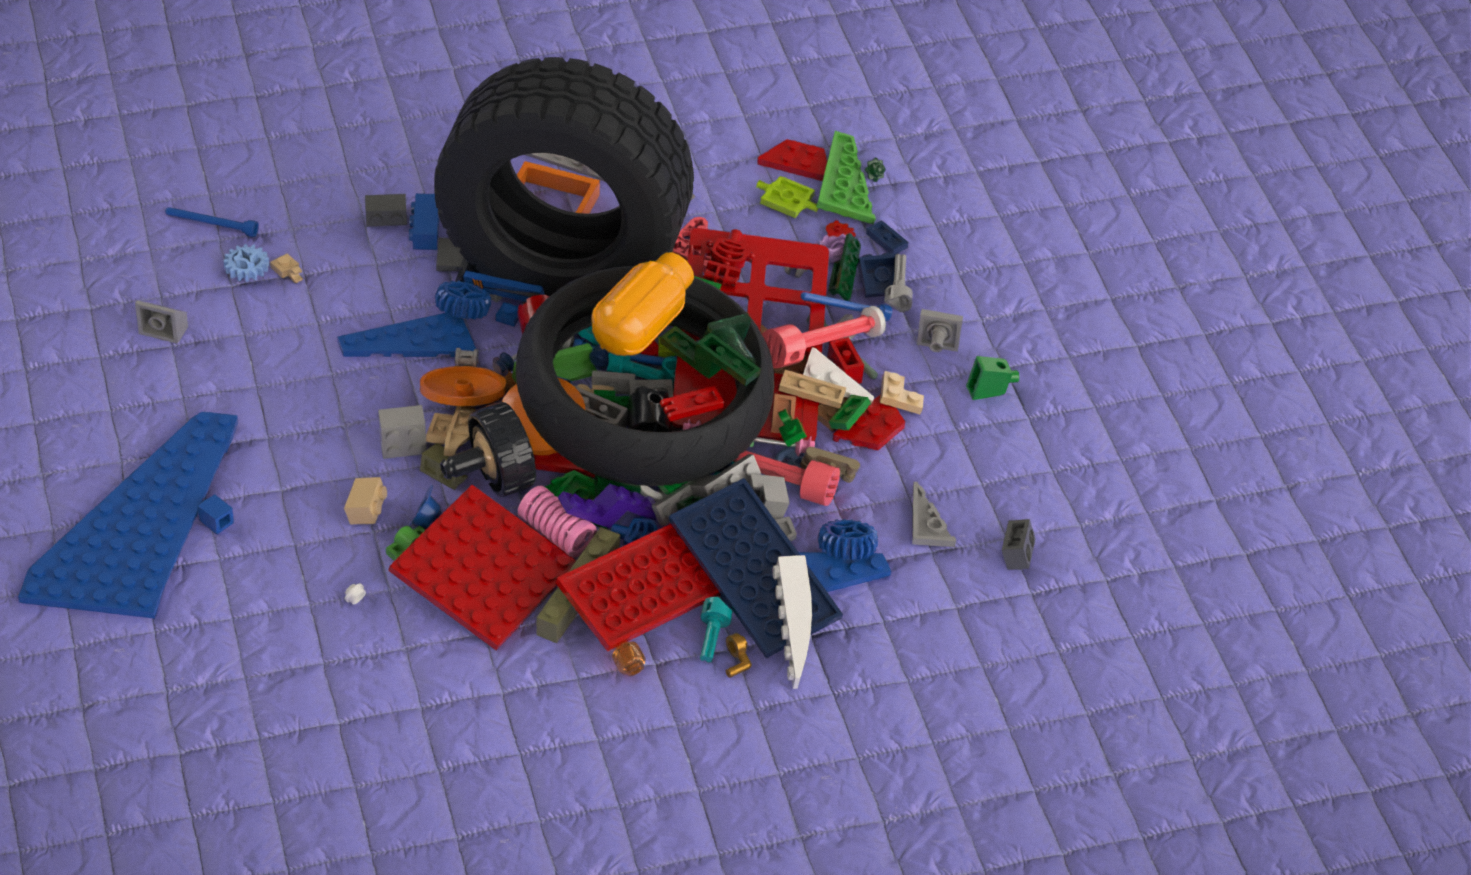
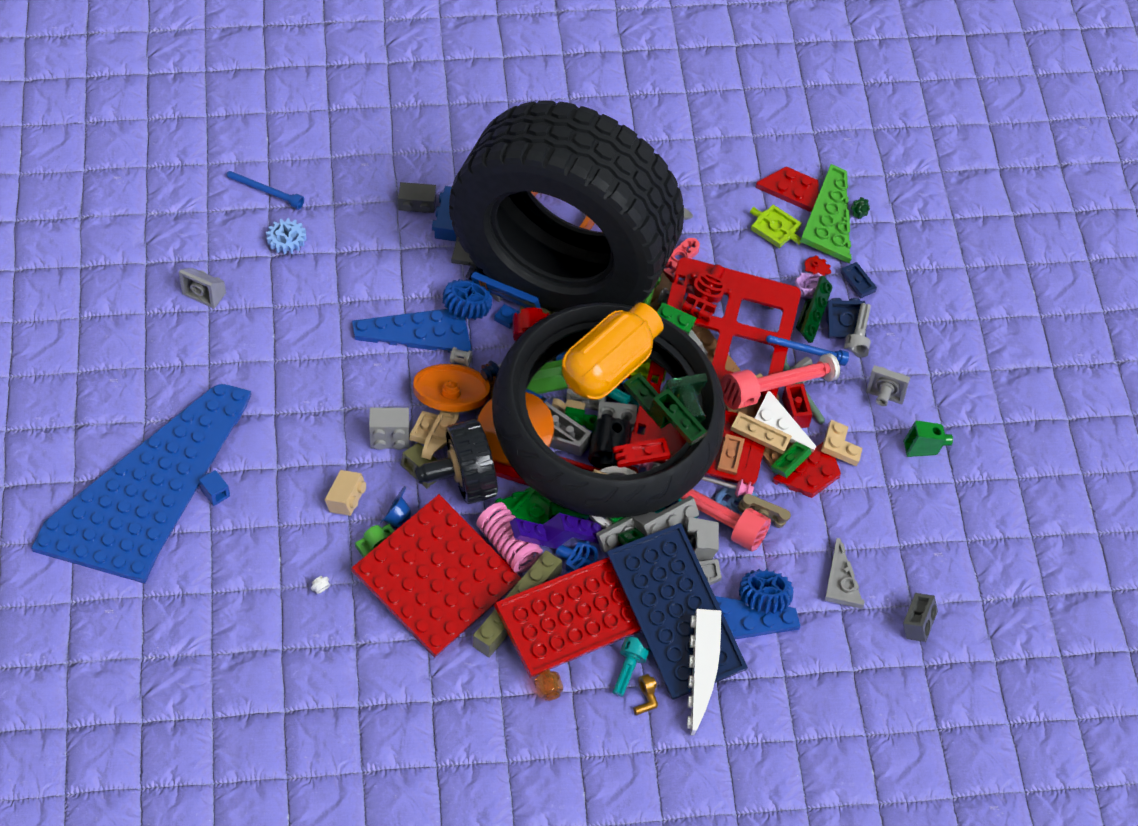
camera: 10 degrees right, 10 degrees up
tan plate [270,254,303,283] -> none
green plate [778,408,807,447] -> none

